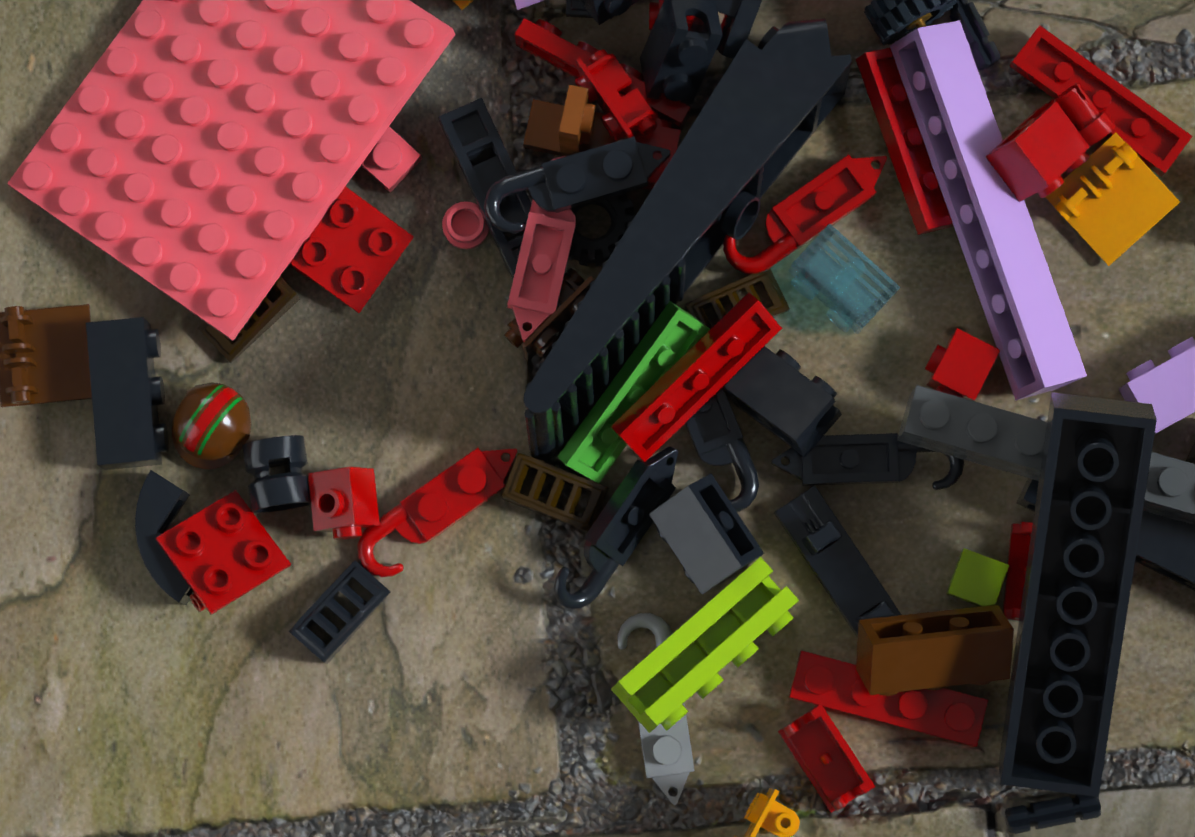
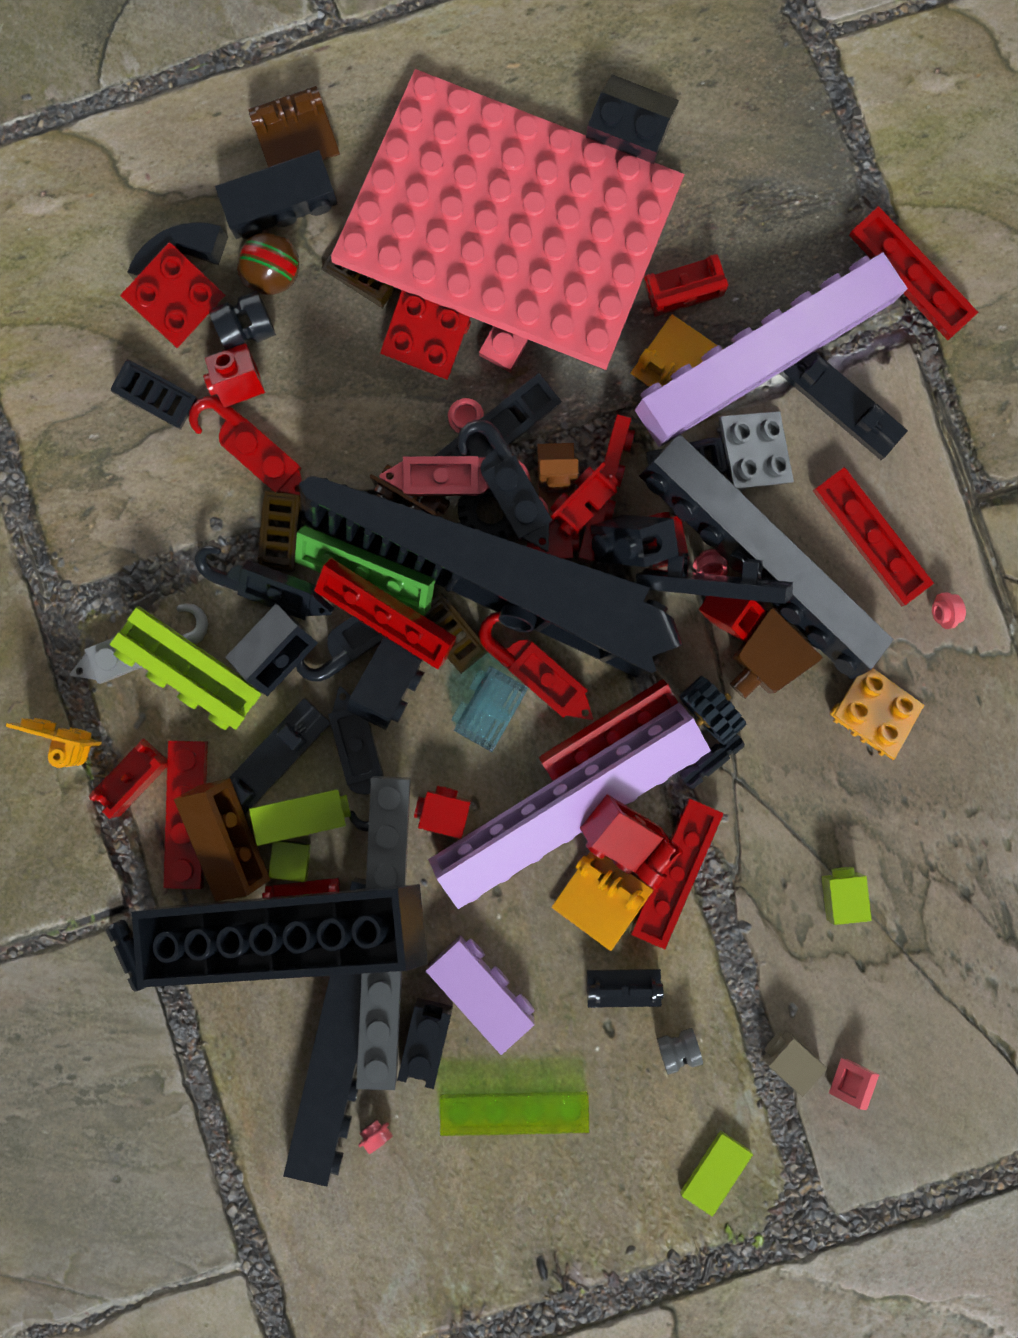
camera: 80 degrees right, 5 degrees up
none -> lime brick [249,789,351,846]

